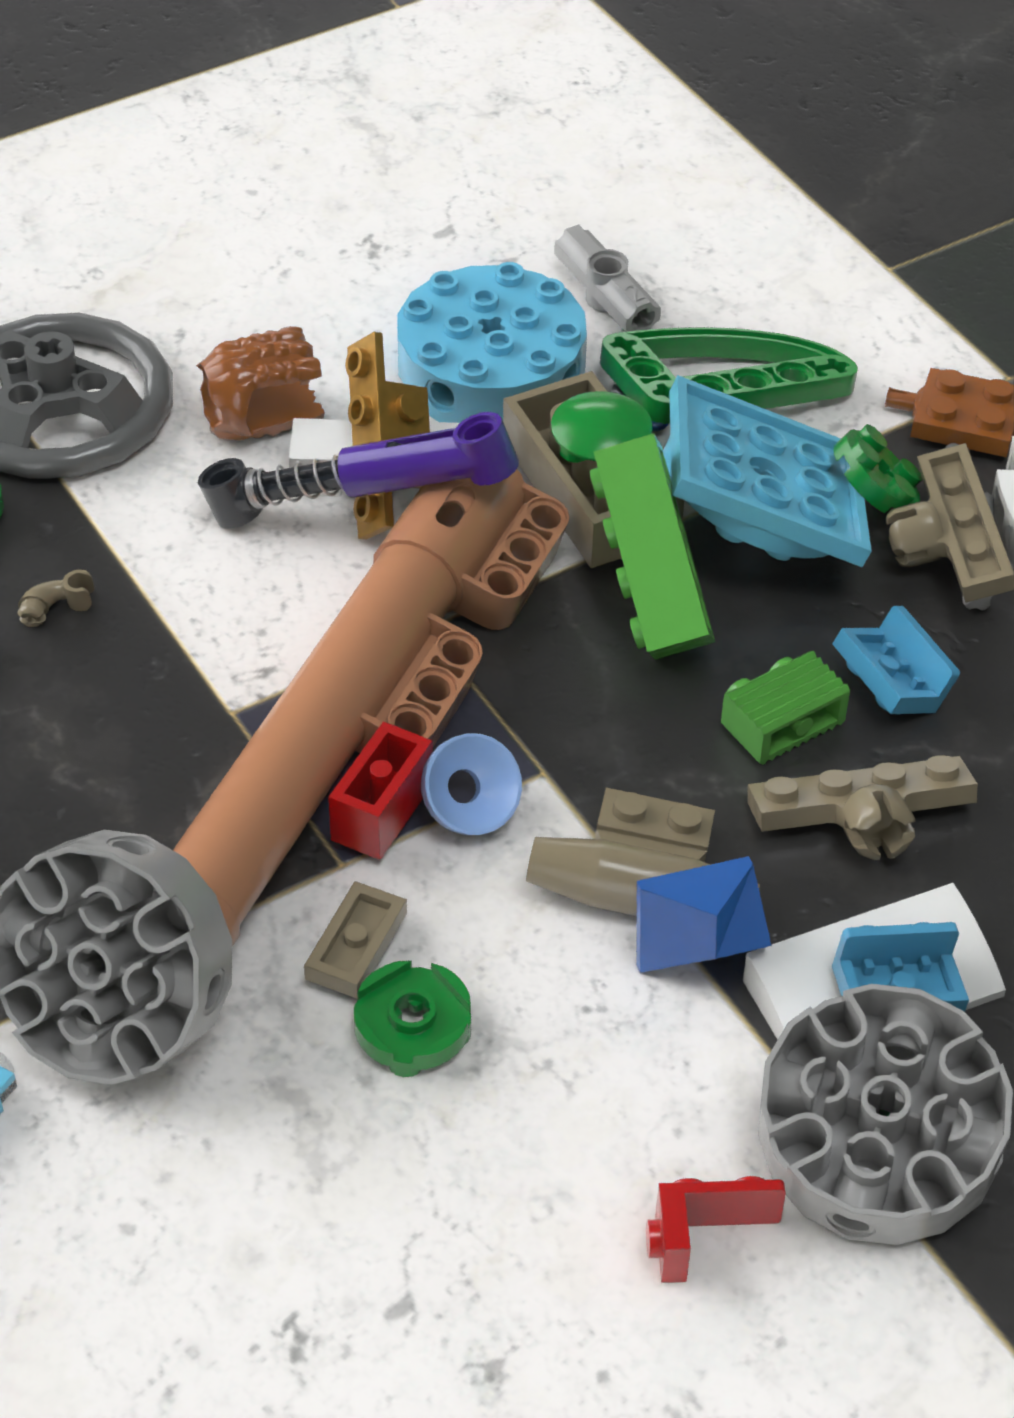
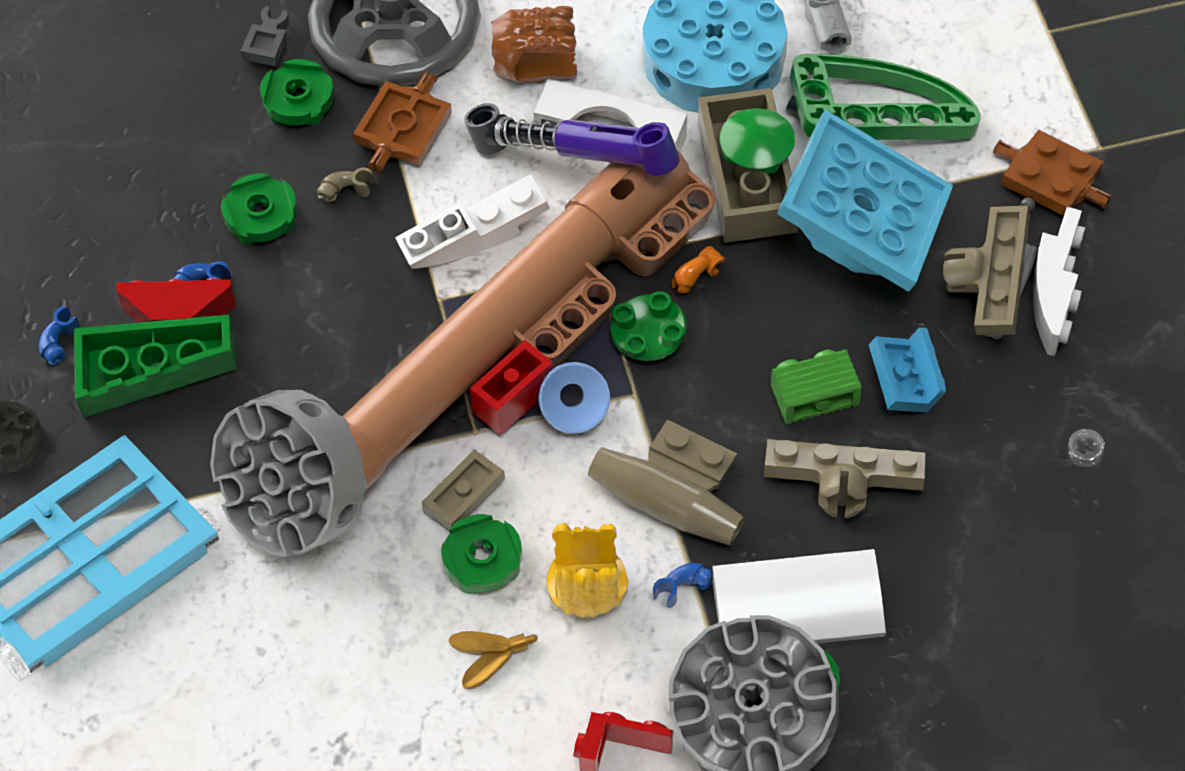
camera: 20 degrees right, 10 degrees up
pearl gold bracket [345,331,430,540] -> none
bright green brick [590,433,715,660] -> none
blue slope [636,856,772,973] -> none
dark azure bracket [832,922,969,1012] -> none
green plate [833,424,923,513] -> none
none -> dark orange plate [353,72,452,173]
none -> white slope [395,174,550,269]
none -> pearl gold piece [449,631,538,689]
none -> yellow piece [547,523,629,618]
none -> green dish [610,291,687,361]
none -> blue arm [653,563,713,608]
none -> orange arm [671,246,725,294]

